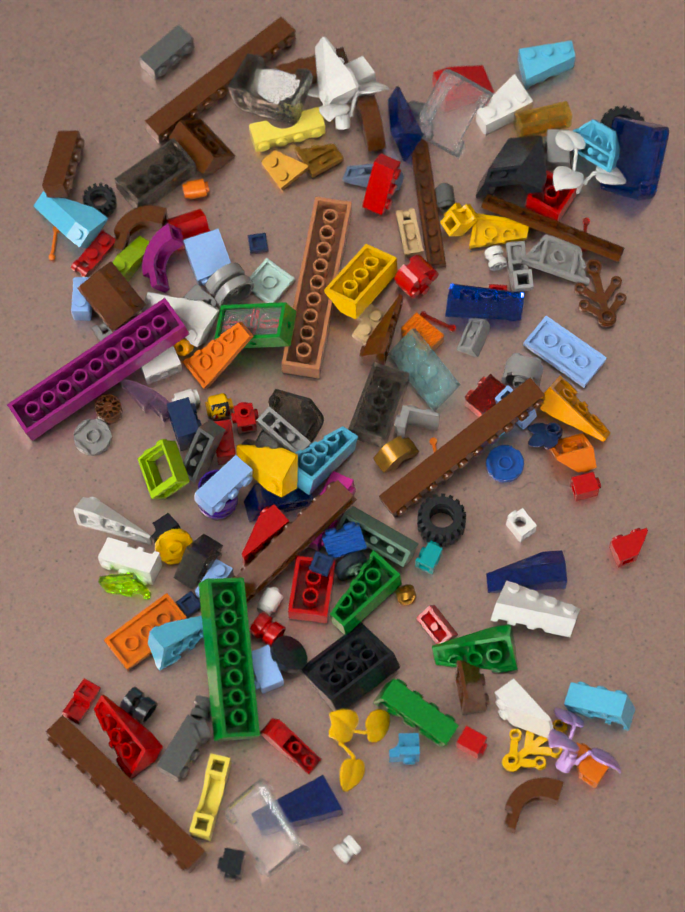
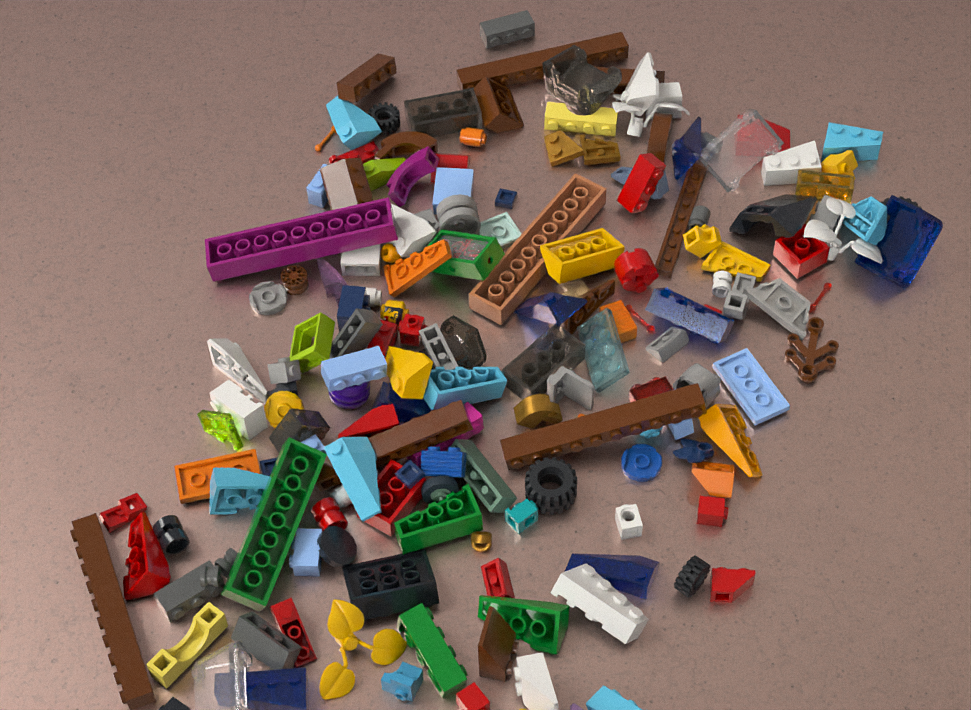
camera: 25 degrees right, 15 degrees down
tan plate [396,208,423,257] -> none
reddish brown tile [481,194,625,262] -> none
none -> dark grey brick [231,612,302,675]
none -> light grey brick [267,357,302,384]
none -> medium azure wedge [324,437,381,522]
none -> clear blue wedge [514,292,587,326]
none -> black tyre [674,555,711,597]
none -> yellow brick [821,150,858,189]

